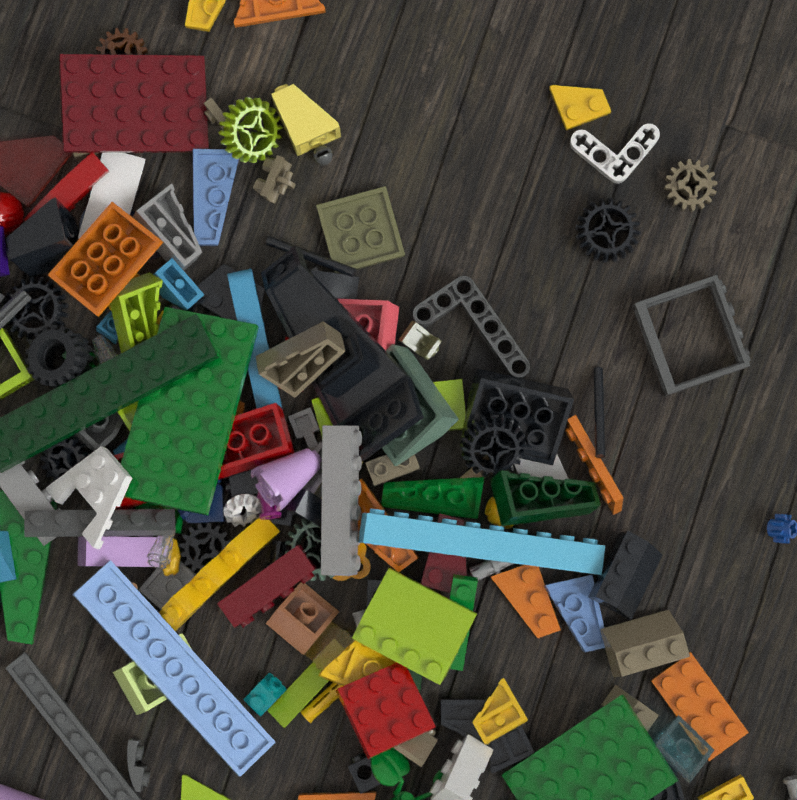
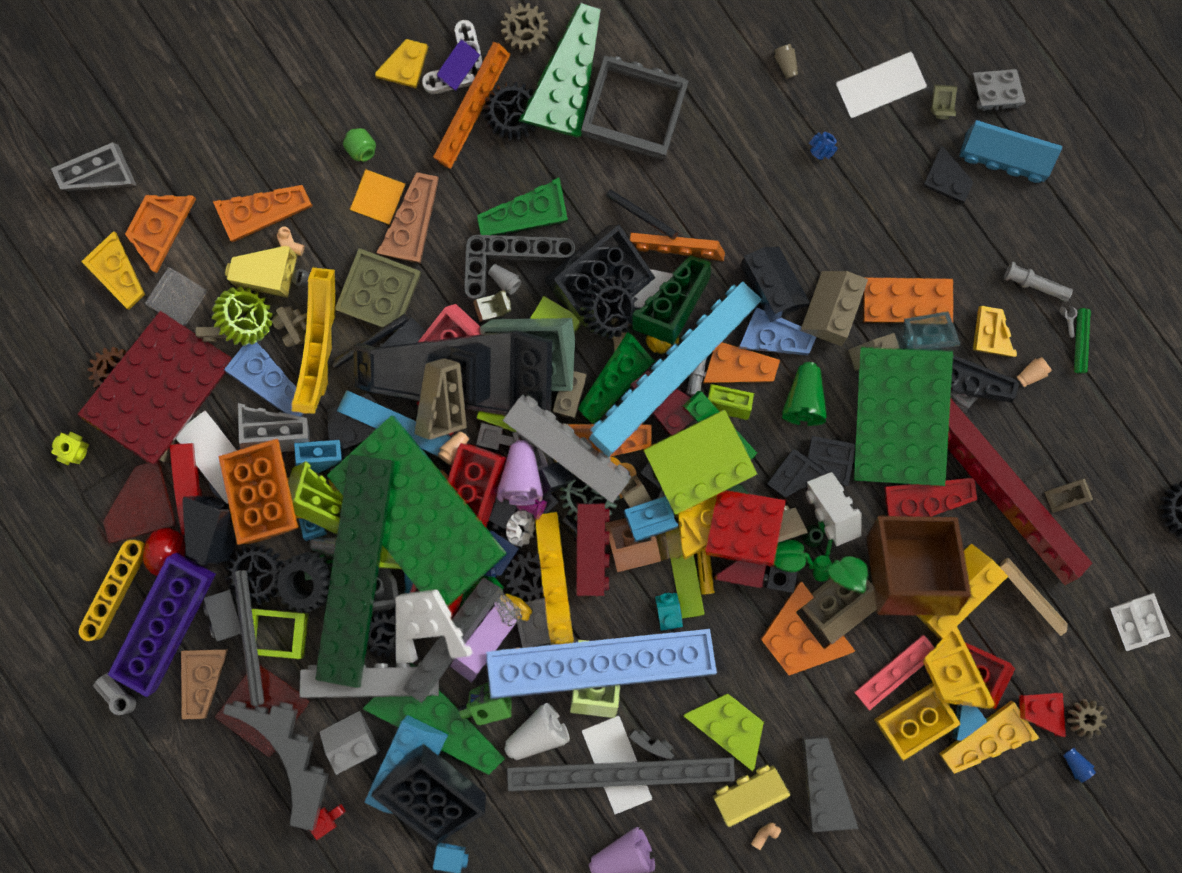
camera: 50 degrees left, 0 degrees up
yellow wing [472,678,528,745] -> none
none -> neon yellow brick [51,431,89,465]
none -> clear tile [145,267,207,327]
none -> orange wing [213,185,313,243]
none -> light nougat arm [277,227,305,256]
none -> yellow arch [292,268,335,414]
none -> bright green head [343,128,376,161]
none -> light orange piece [350,170,405,225]
none -> nougat wing [377,172,439,263]
none -> orange tile [433,42,511,169]
none -> dark purple slope [437,39,480,91]
none -> light nougat cone [438,431,469,465]
none -> bright green torso [458,682,512,725]
none -> green wing [477,178,568,236]
none -> light grey cone [488,264,521,295]
none -> white cone [504,703,570,760]
none -> wing [519,3,600,137]
none -> white sticker [582,716,652,814]
none -> dark tan brick [621,475,652,508]
none -> dark azure plate [624,496,678,542]
none -> lime slope [708,384,754,420]
none -> dark red slope [713,560,766,588]
none -> green cone [782,362,827,426]
none -> dark green cone [802,525,824,547]

